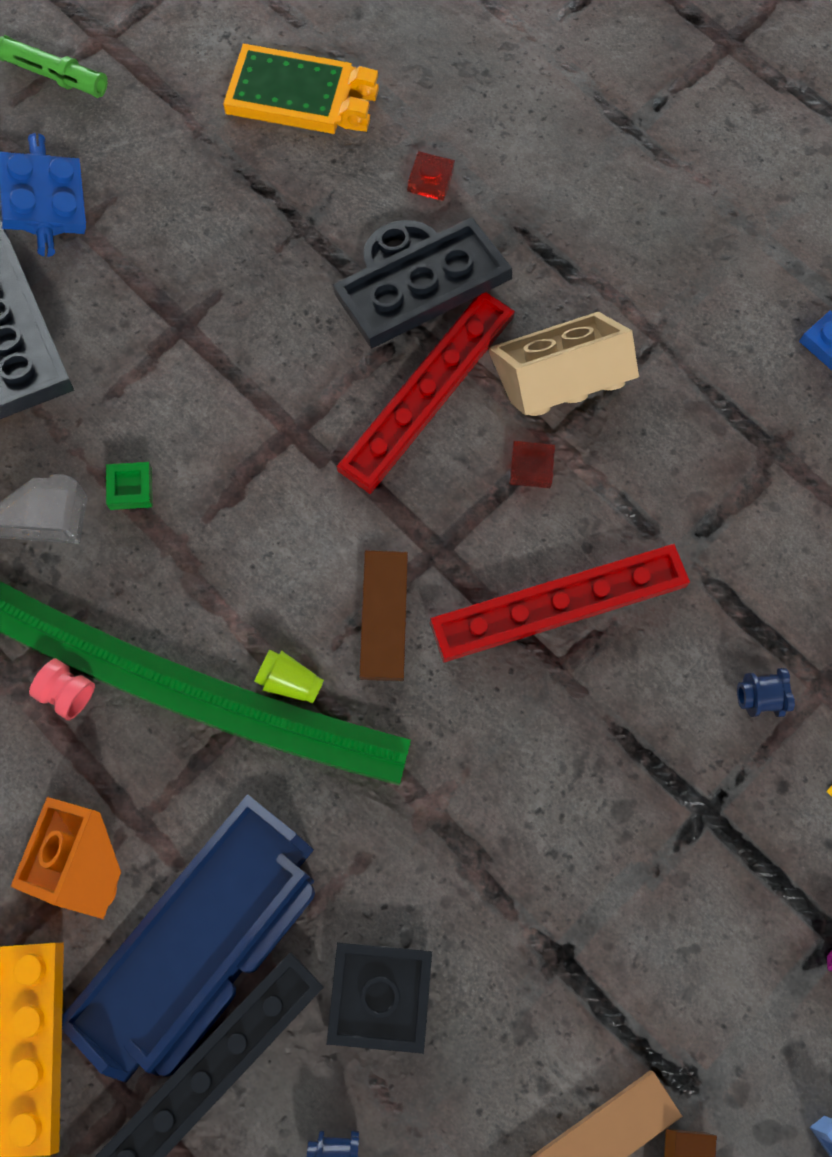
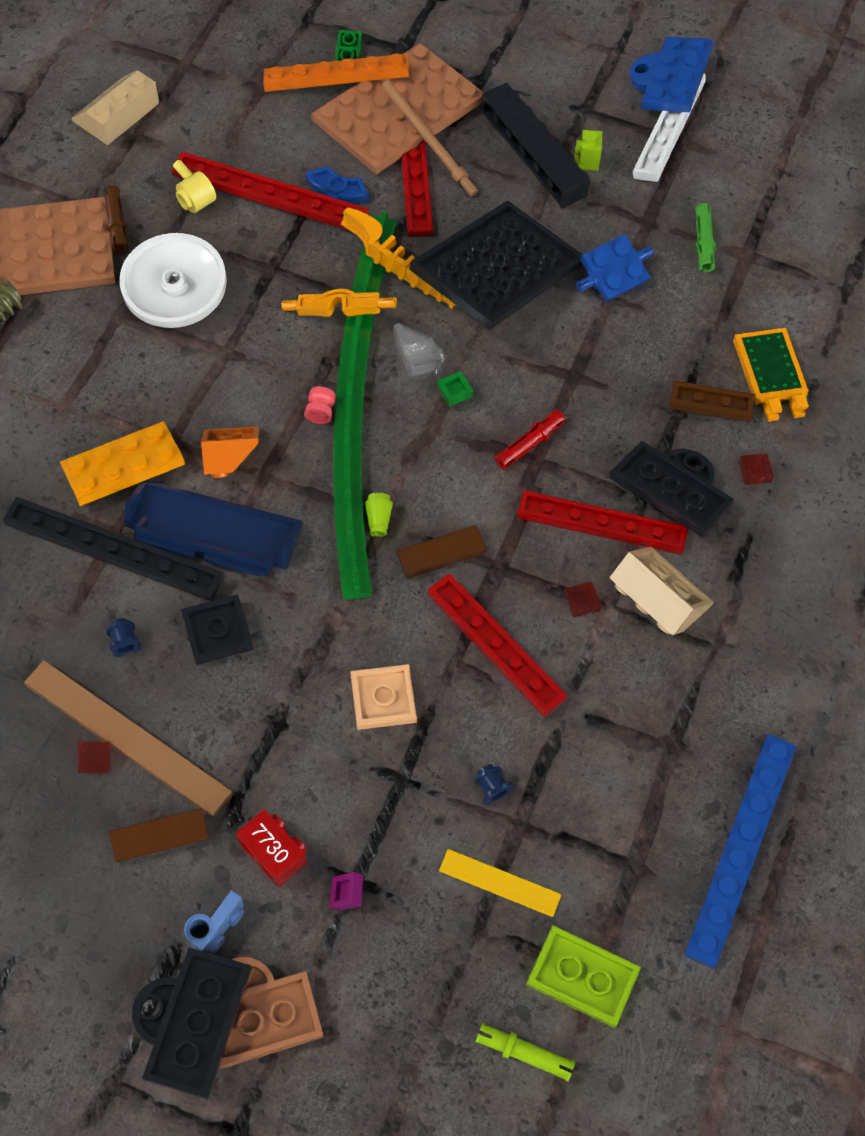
camera: 70 degrees right, 10 degrees down
none -> red brick [235,809,307,888]
none -> light nougat tile [350,664,417,730]
none -> red pin [494,409,566,470]
none -> reddish brown plate [669,380,754,422]

